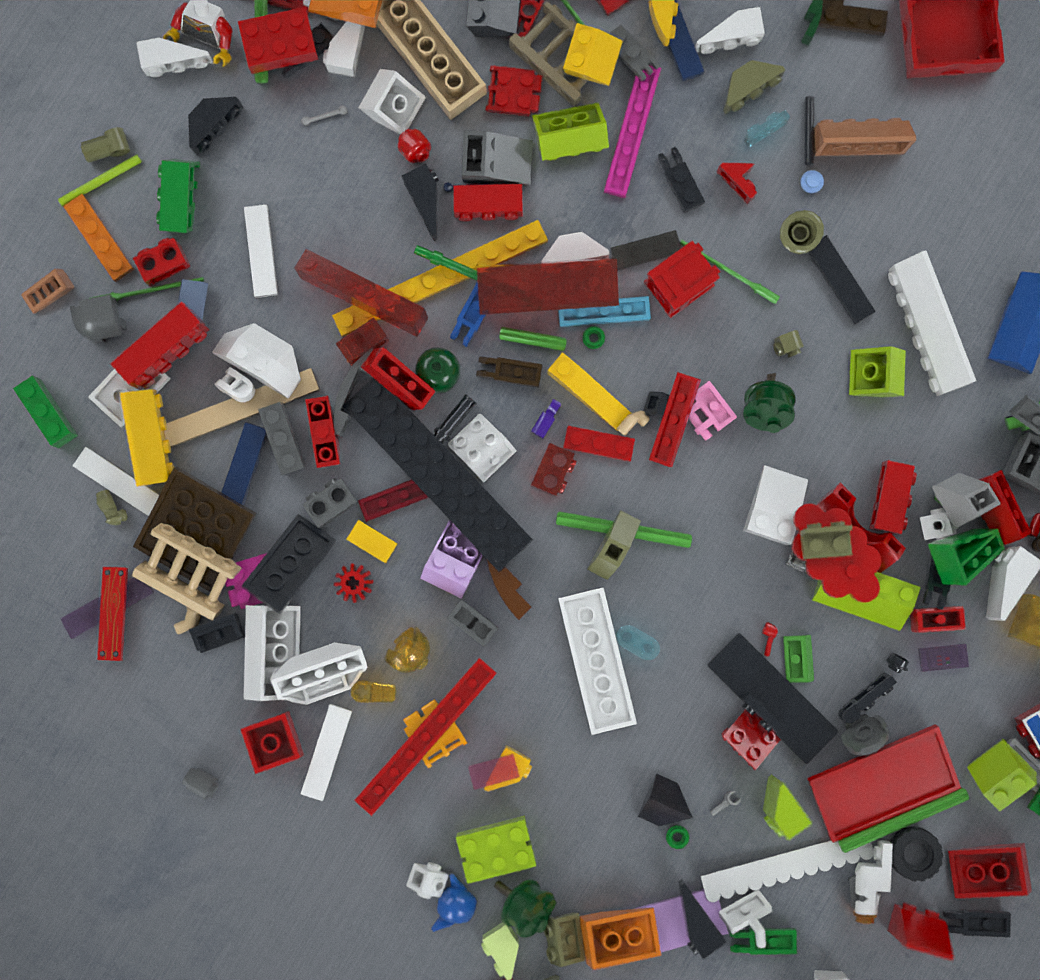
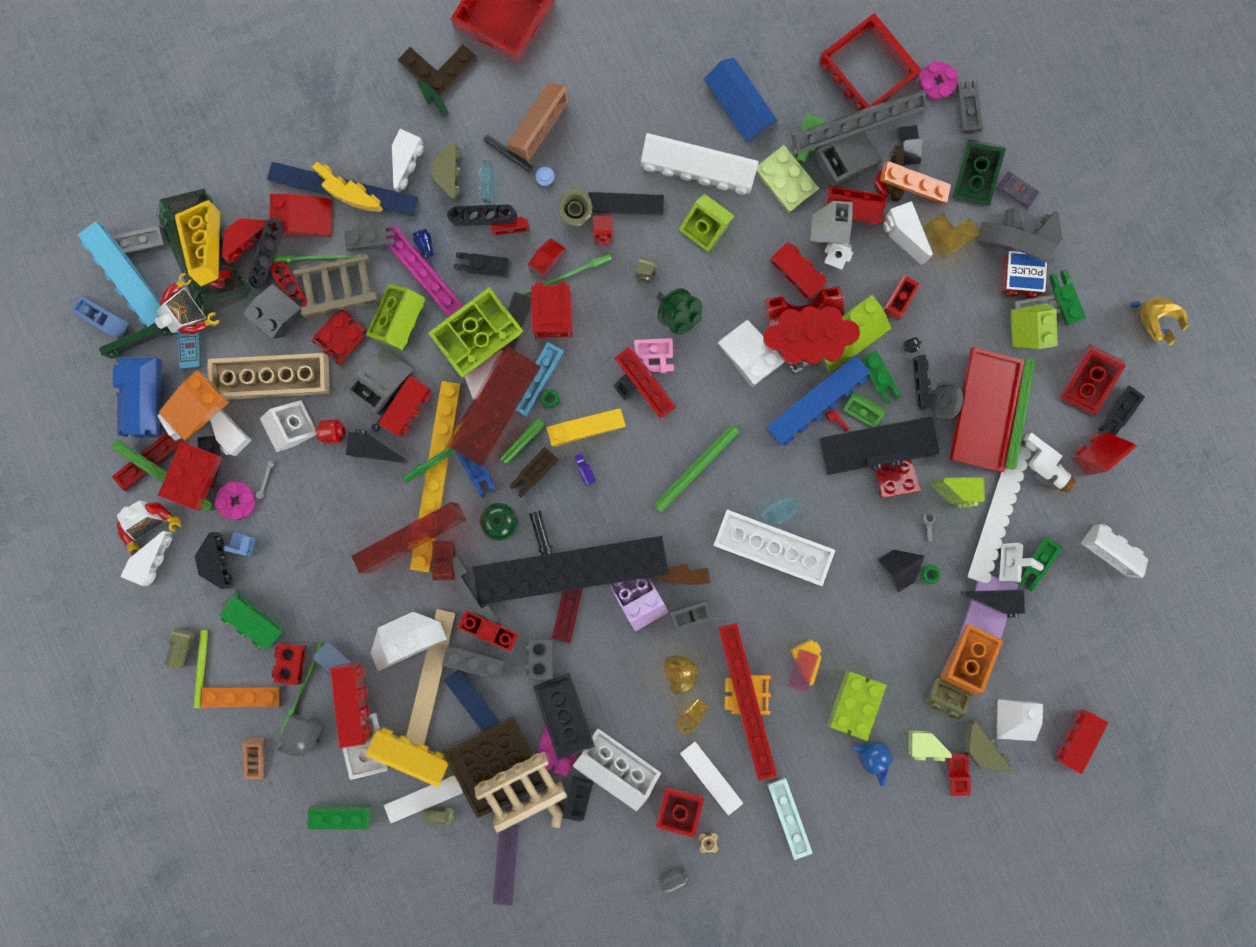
camera: 55 degrees left, 0 degrees up
red tile [97,567,128,661] -> none
white plate [214,367,255,402] -> none
white tile [244,205,278,298] -> none
white wedge [270,643,368,705] -> none
red gear [334,563,374,603] -> none
yellow tile [346,520,398,563] -> none
red brick [361,347,435,410] -> none
white brick [406,862,449,899] -> none
white bracket [448,414,516,483] -> none
dark green wheel [494,879,556,938] -> none
clear red brick [531,443,577,498] -> none
yellow slope [563,23,623,86] -> none
red plate [563,426,635,462] -> none
olive slope [587,510,641,580] -> none
tan arm [617,410,650,436] -> none
olive bracket [800,522,853,559] -> none
black tyre [890,826,944,882] -> none
clear purple tile [918,644,969,672] -> none
black hinge [922,552,951,610] -> none
green wedge [928,528,1005,586] -> none
none -> dark pink plate [215,482,256,520]
none -> medium blue panel [224,532,256,556]
none -> clear blue cone [413,229,434,259]
none -> lime piece [428,287,524,378]
none -> black beam [447,204,517,226]
none -> red slope [527,238,566,280]
none -> red slope [593,216,613,246]
none -> tan plate [699,833,719,853]
none -> yellowish green plate [756,145,819,213]
none -> blue brick [765,355,871,446]
none -> light aqua plate [767,778,813,860]
none -> green hinge [860,350,901,405]

